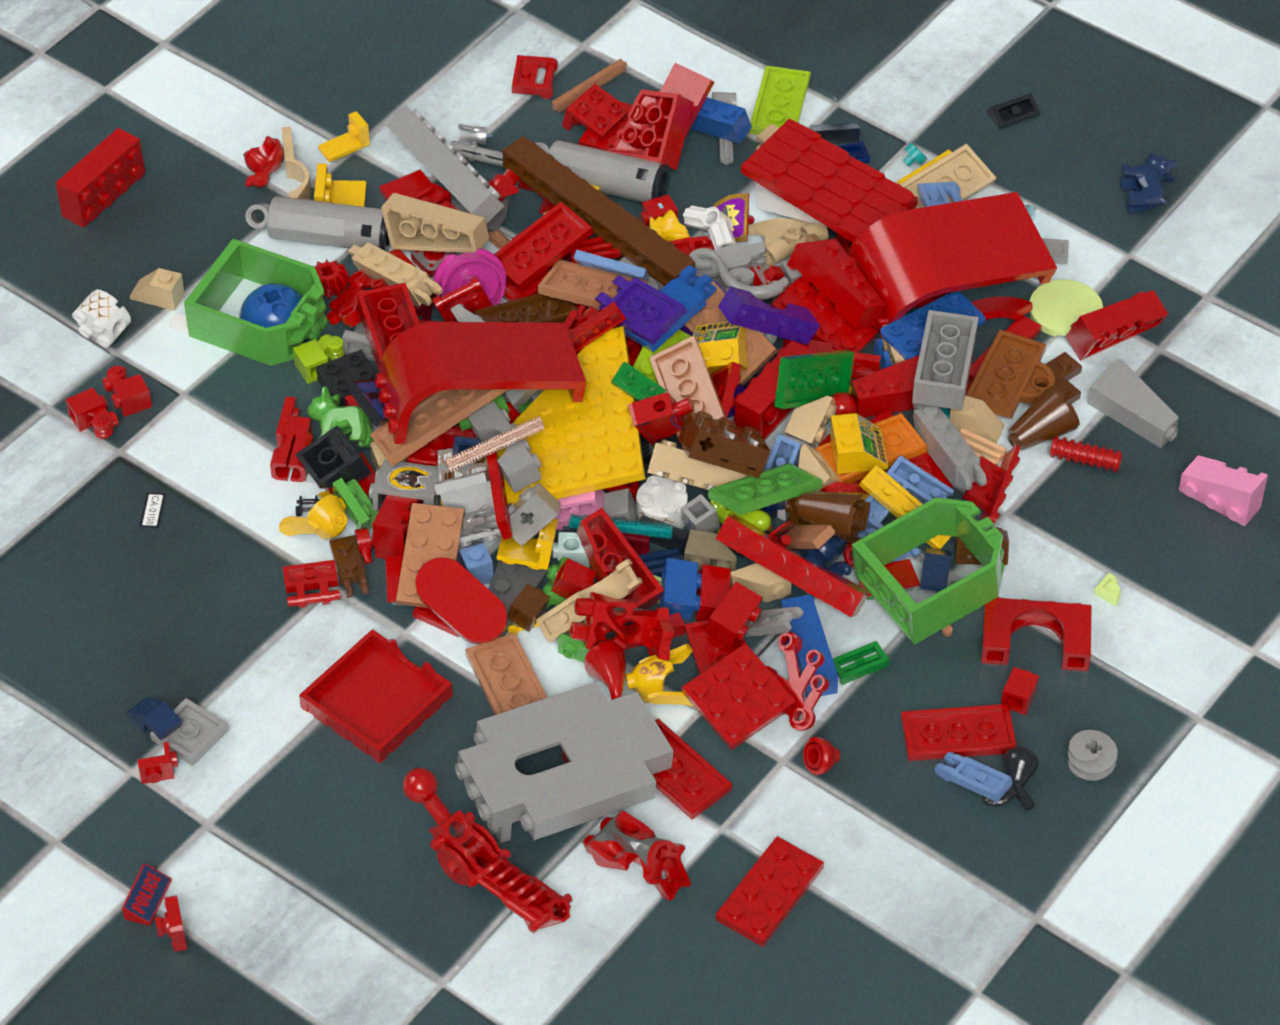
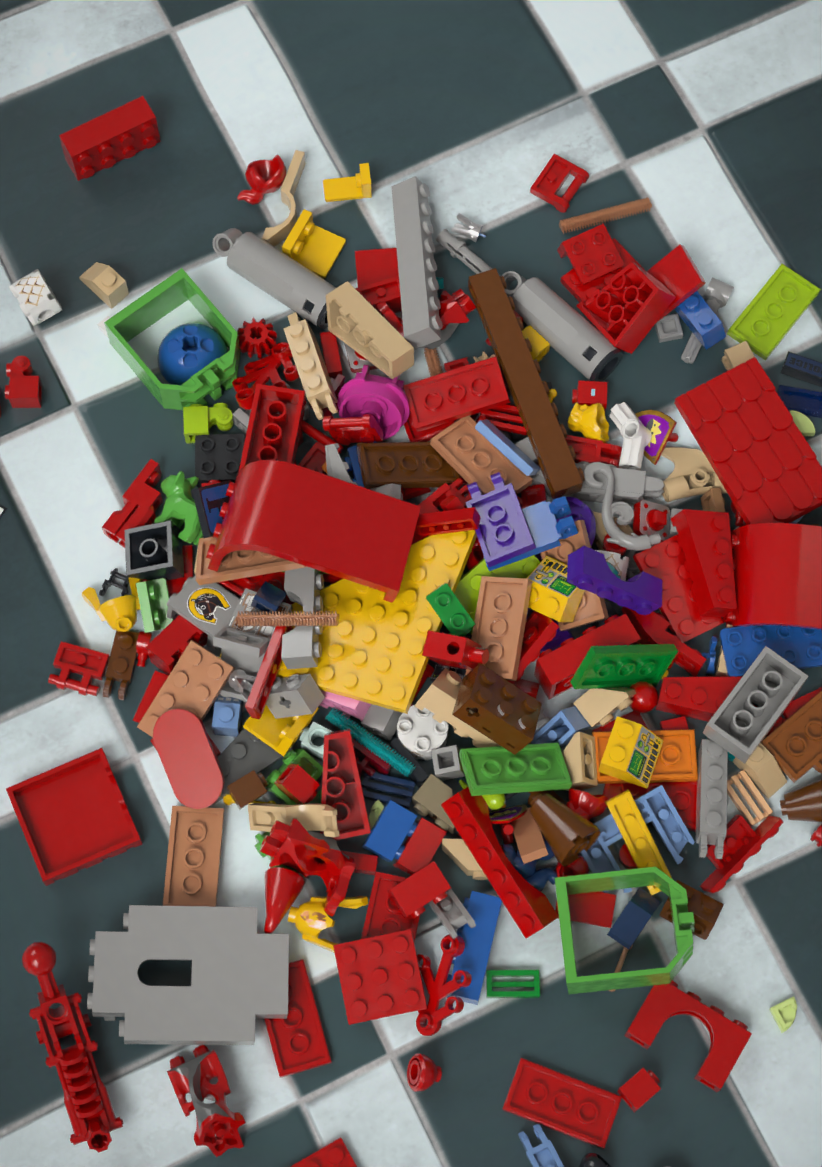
camera: 25 degrees right, 20 degrees up
none -> light grey tile [655,314,683,343]

